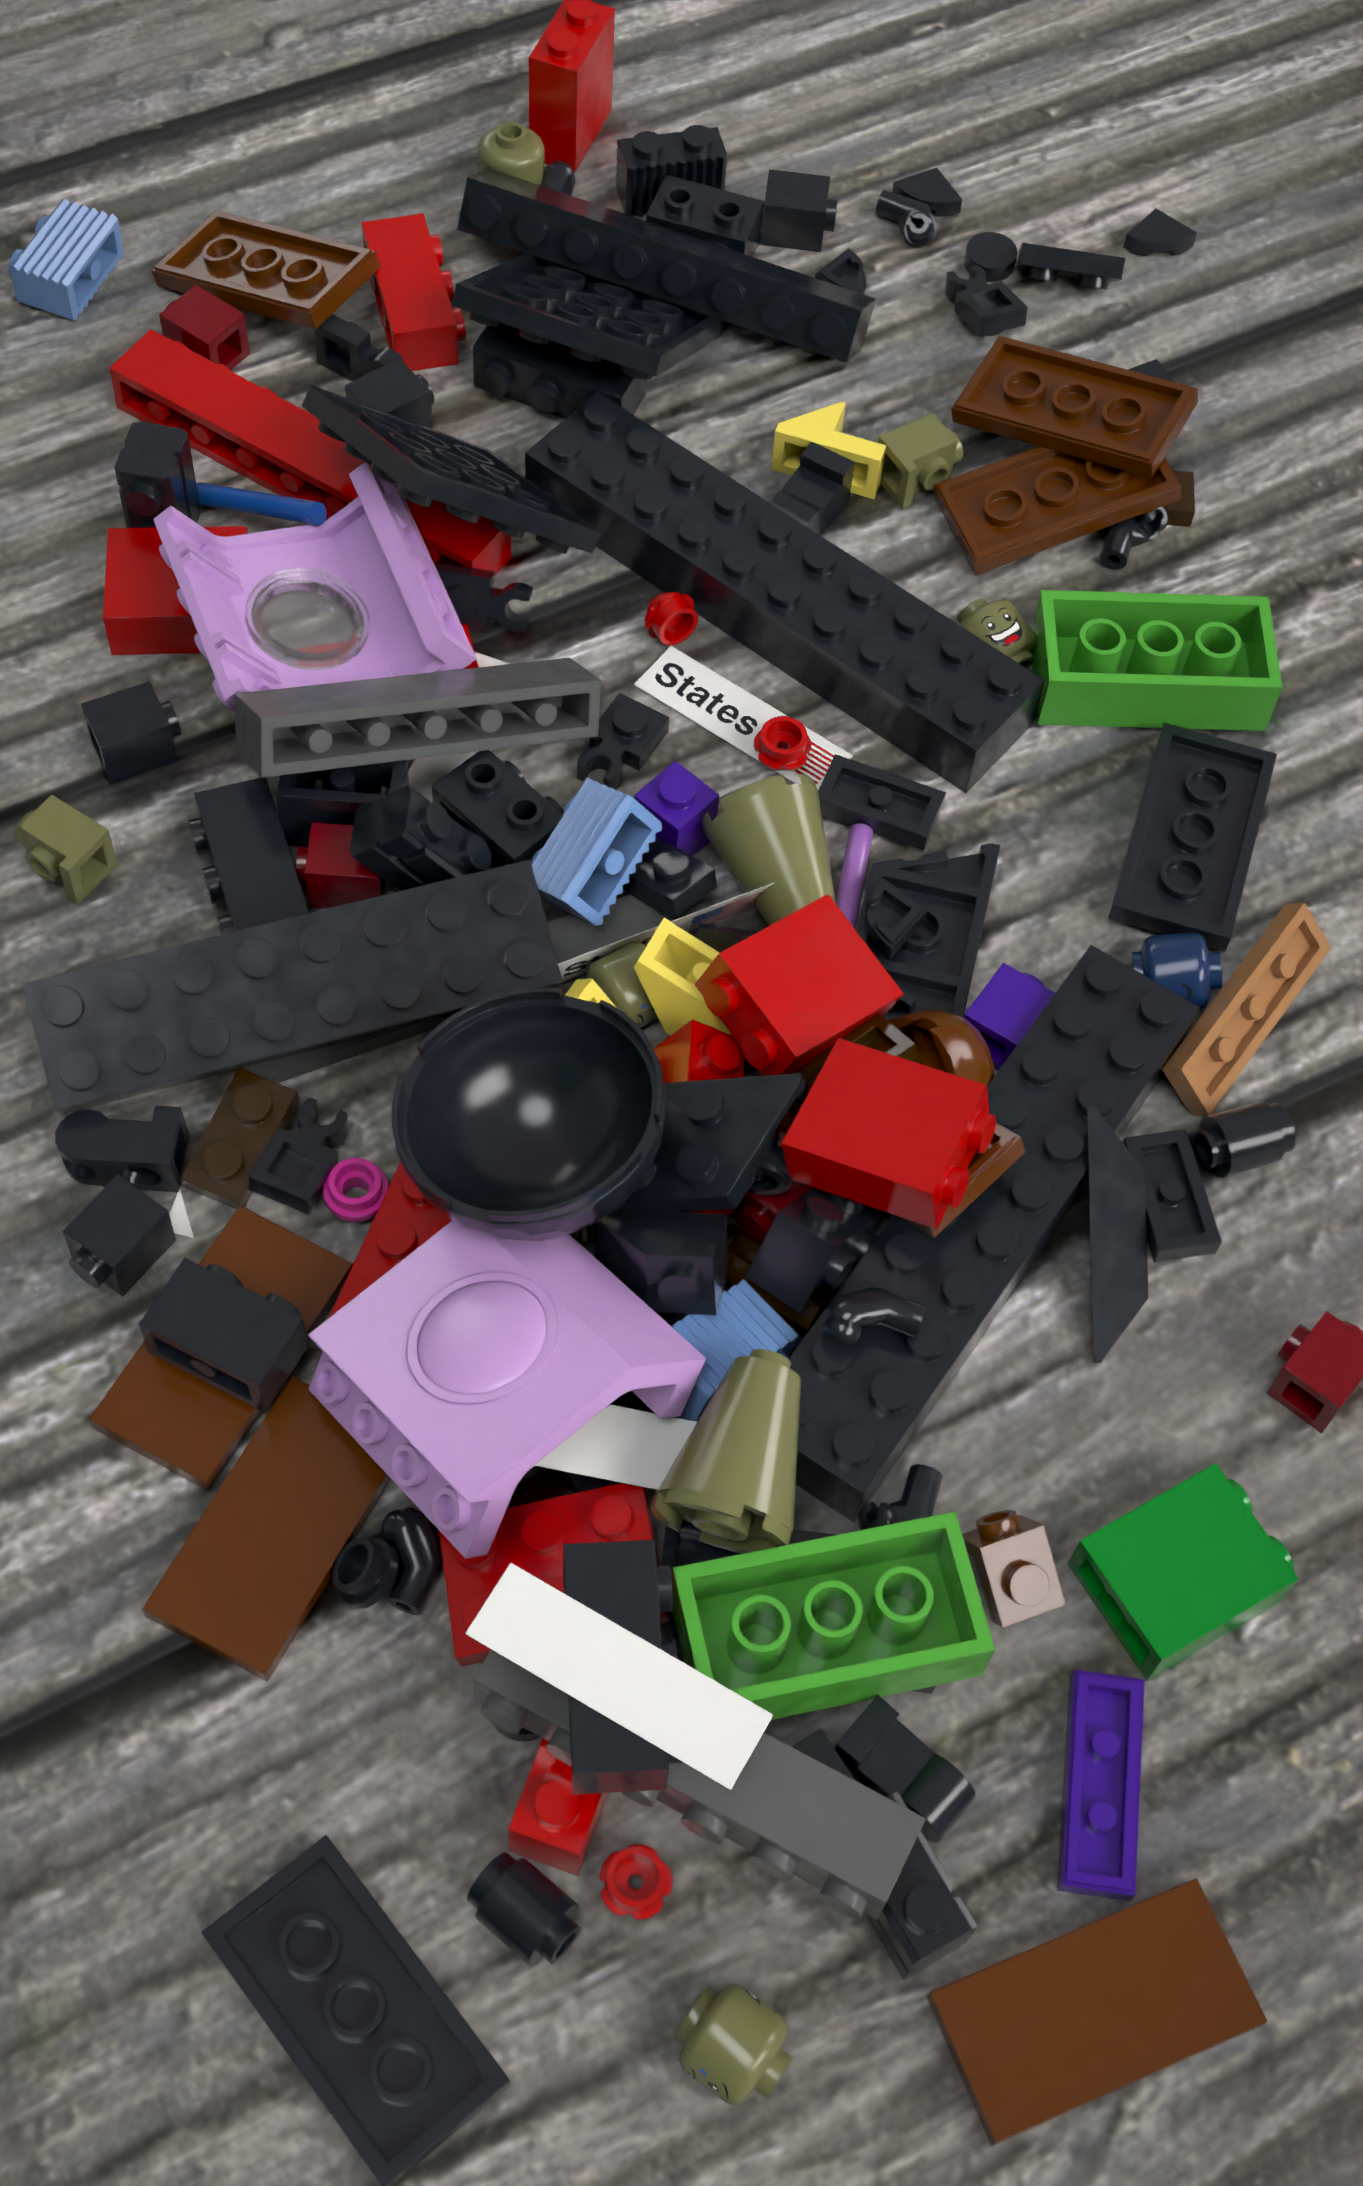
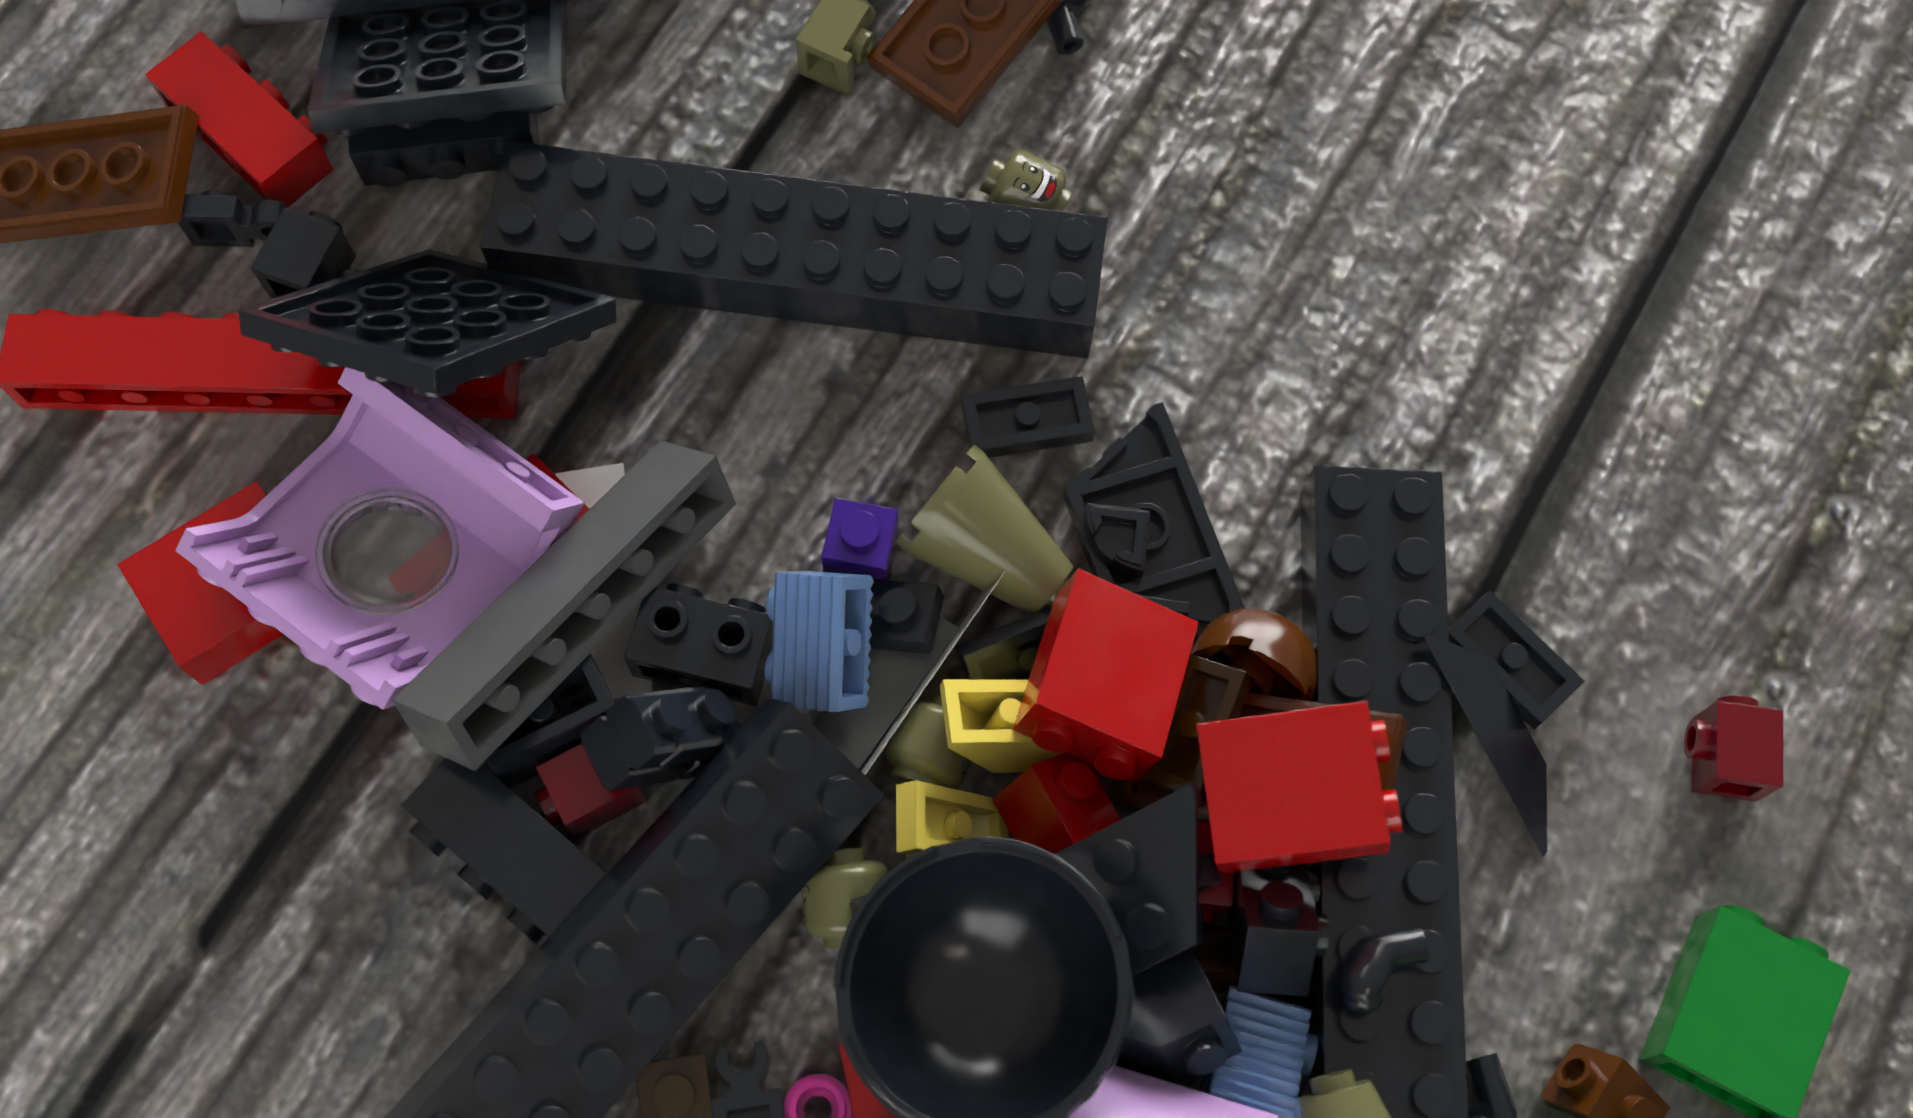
camera: 30 degrees left, 10 degrees up
olive brick [15,795,117,906] -> none
black brick [81,681,181,784] -> none
black brick [114,421,201,528] -> none
dark red brick [159,285,250,370] -> none
blue bar [196,482,327,525] -> none
black plate [436,563,533,633] -> none
black plate [577,692,670,790] -> none
white sticker [634,646,853,790] -> none
red plate [644,592,698,645] -> none
red plate [753,716,812,771] -> none
black leg [770,442,855,535] -> none
light yellow slope [771,402,887,499] -> none
medium lavender bar [836,824,873,929] -> none
dark purple brick [964,962,1055,1071] -> none
bright green brick [1031,590,1283,731] -> none
black plate [1108,723,1277,952] -> none
dark blue head [1132,933,1222,1011] -> none
medium nougat plate [1162,902,1331,1115] -> none
black brick [1194,1101,1296,1178] -> none

